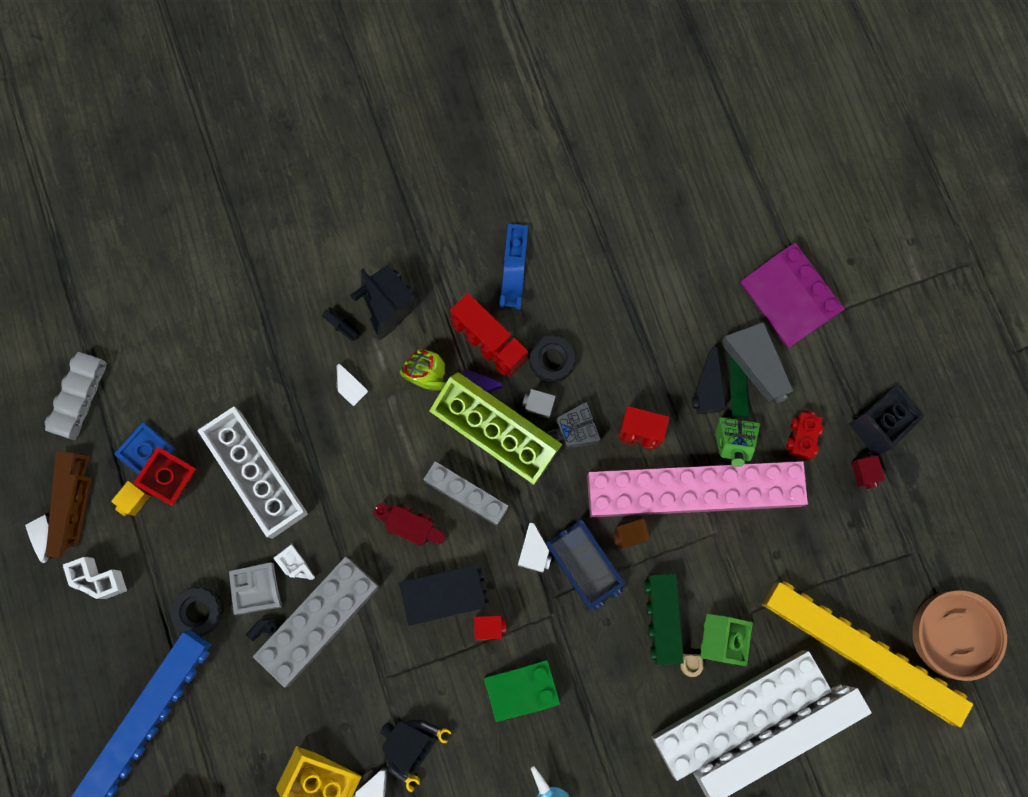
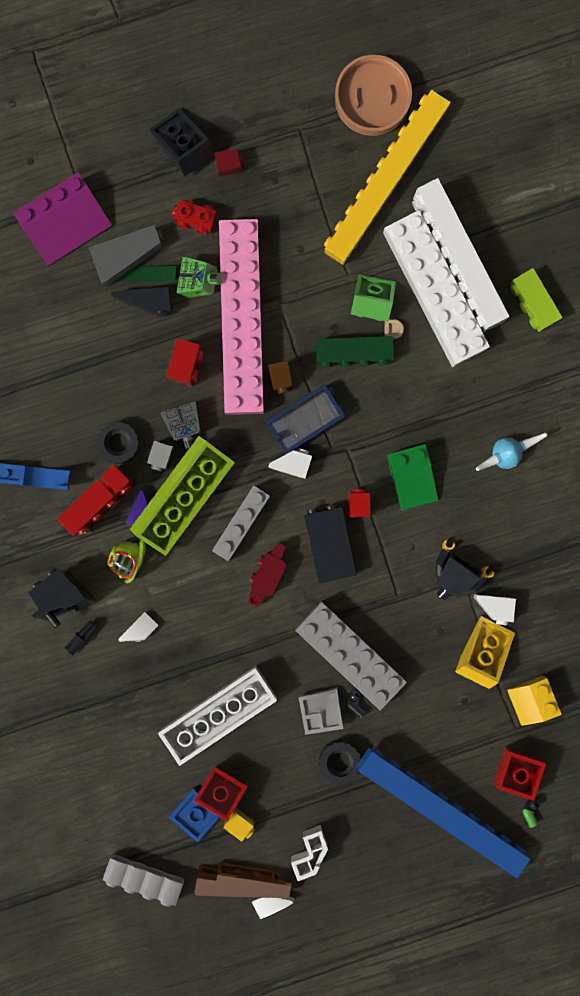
camera: 90 degrees left, 10 degrees up
white slope [274,544,315,580] -> none

